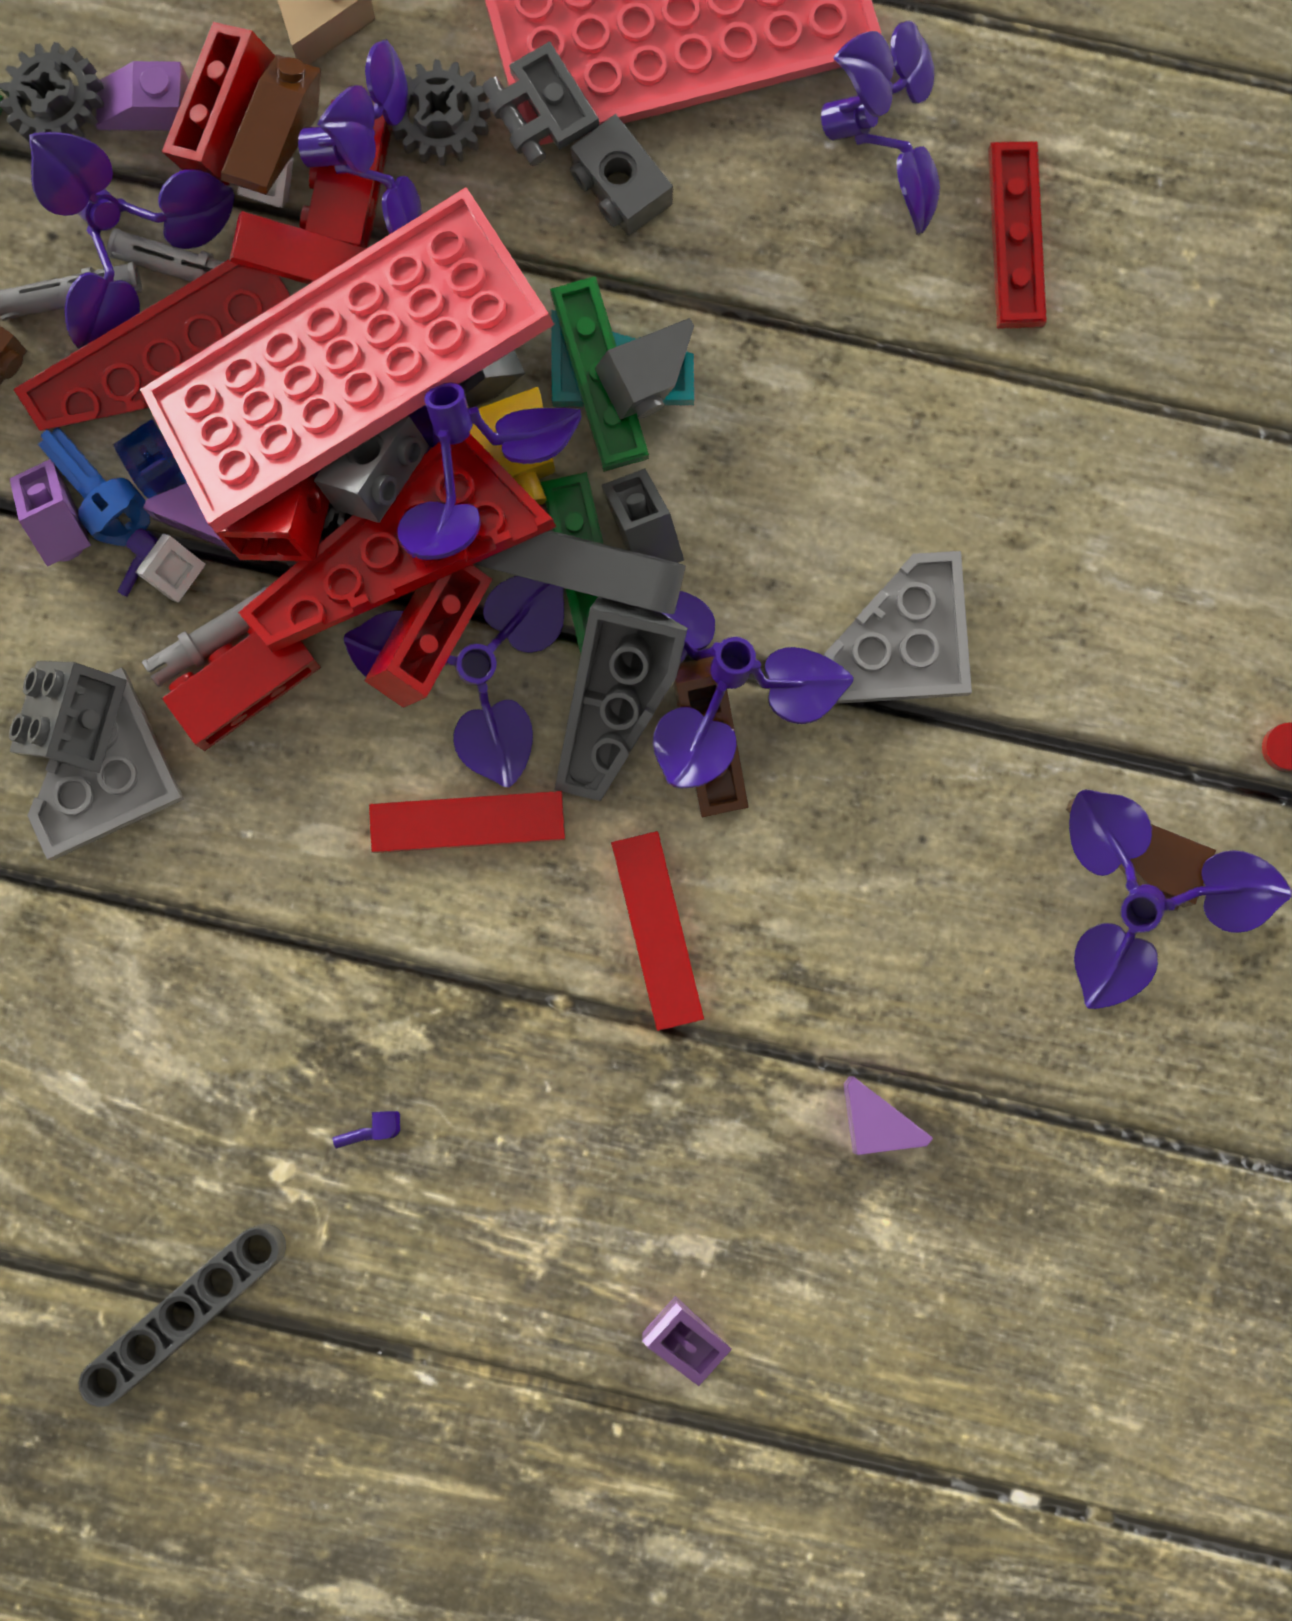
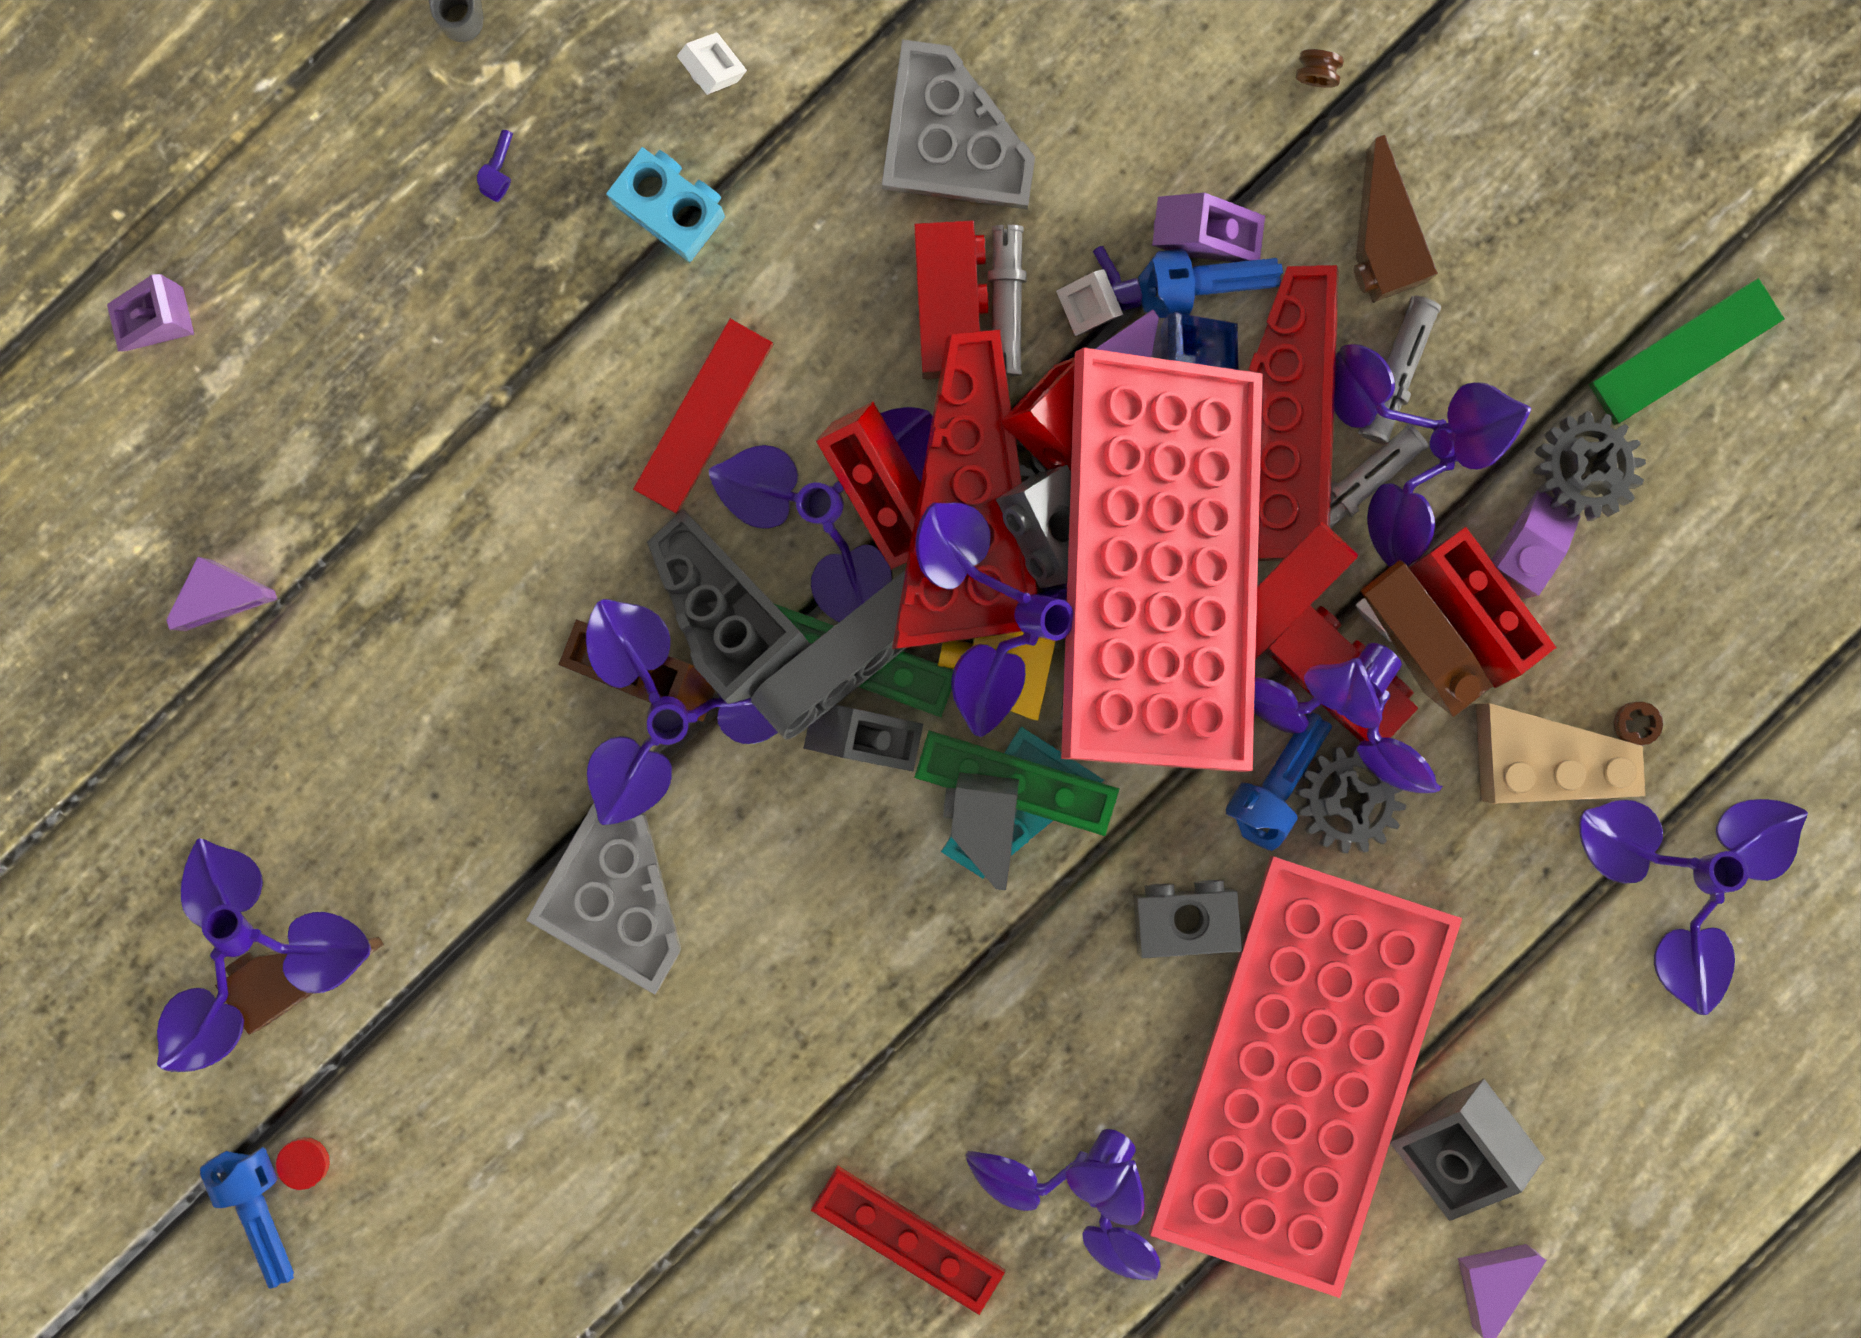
camera: 125 degrees right, 5 degrees up
dark grey bracket [9,661,127,773] -> none
dark grey plate [482,41,599,166] -> none
red tile [611,831,704,1031] -> none
none -> medium azure brick [606,147,725,263]
none -> white plate [677,32,747,95]
none -> blue piece [1226,712,1332,851]

